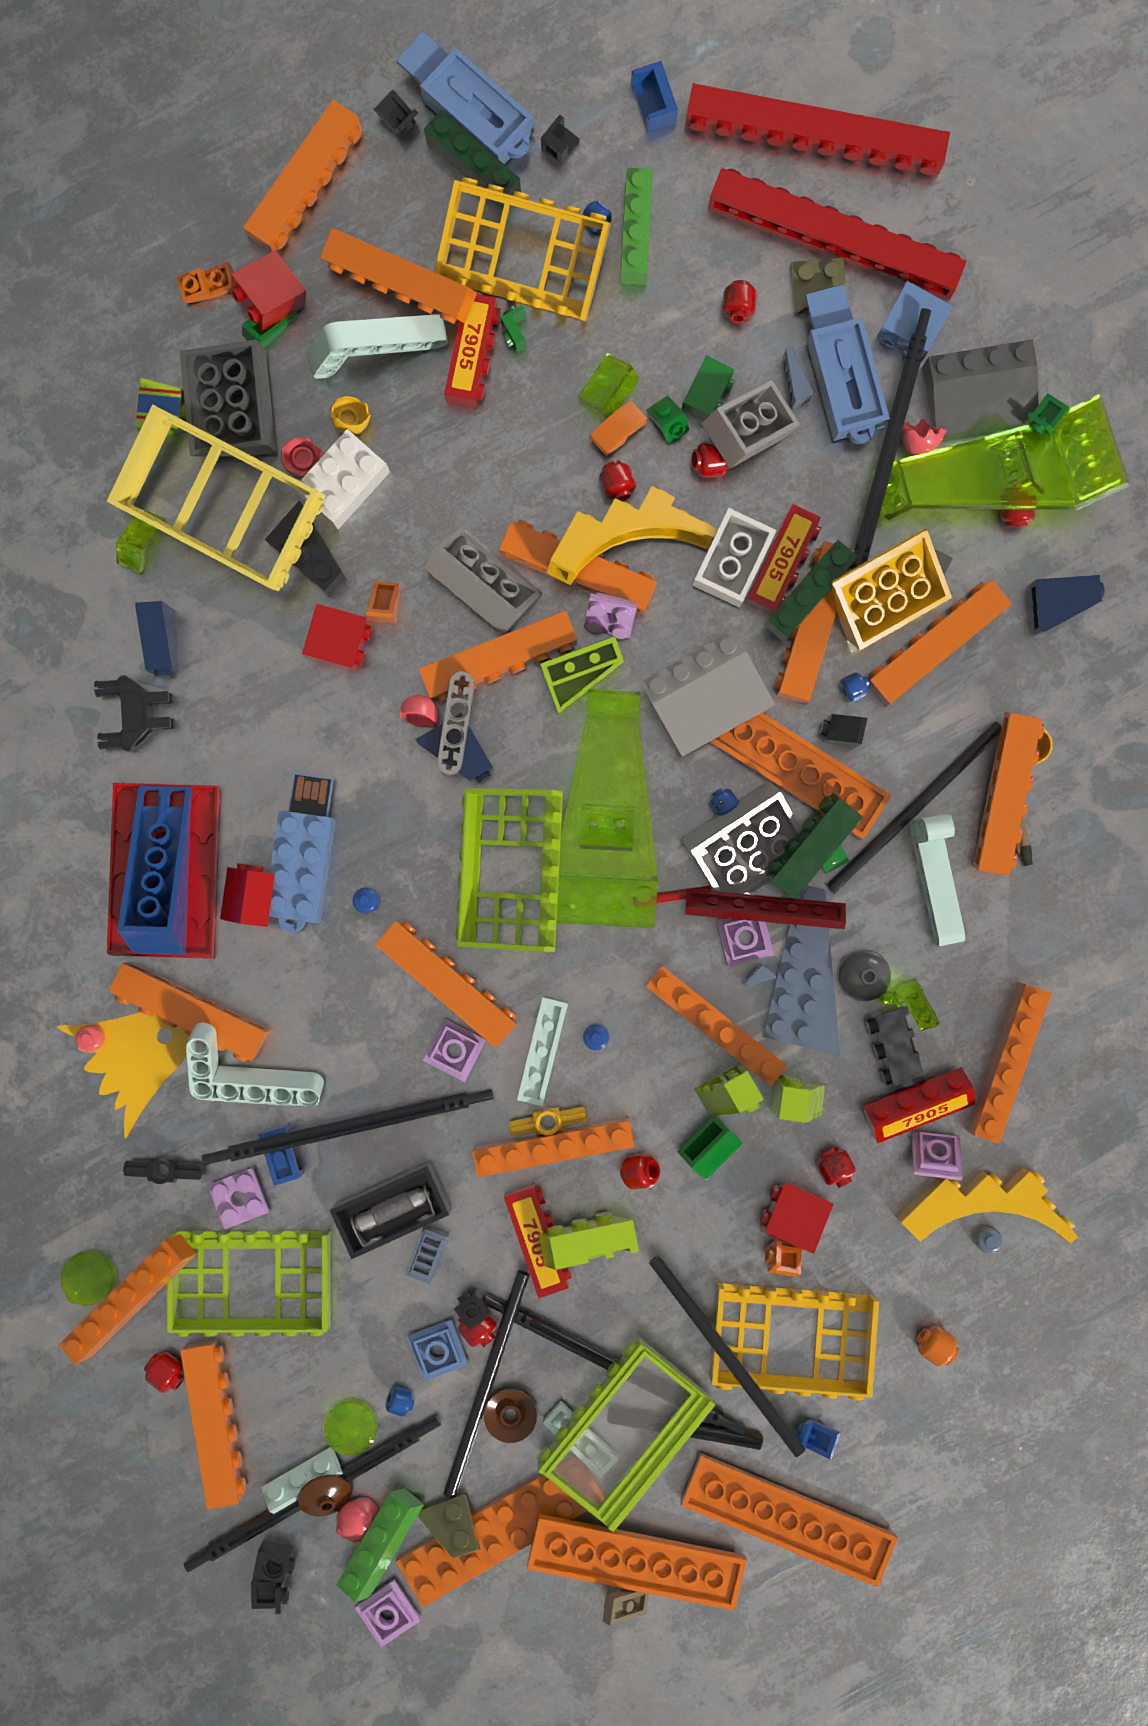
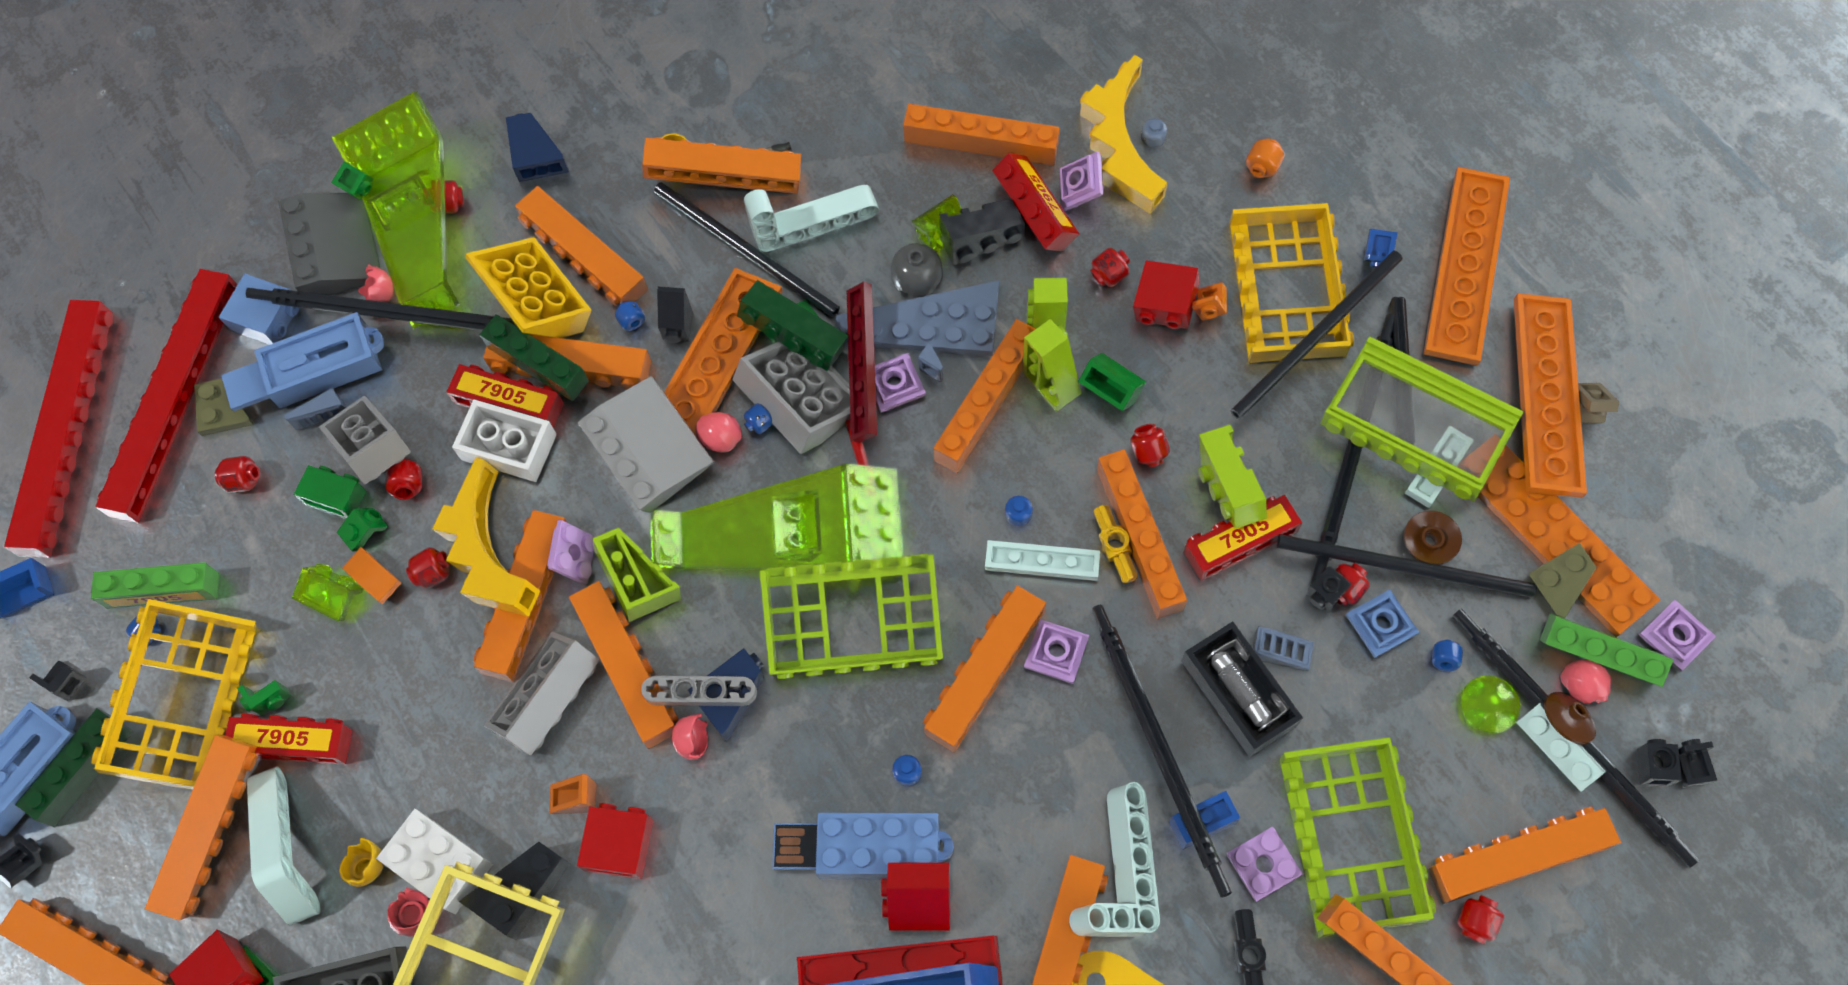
camera: 95 degrees left, 20 degrees down
none -> coral hair [695,412,742,453]

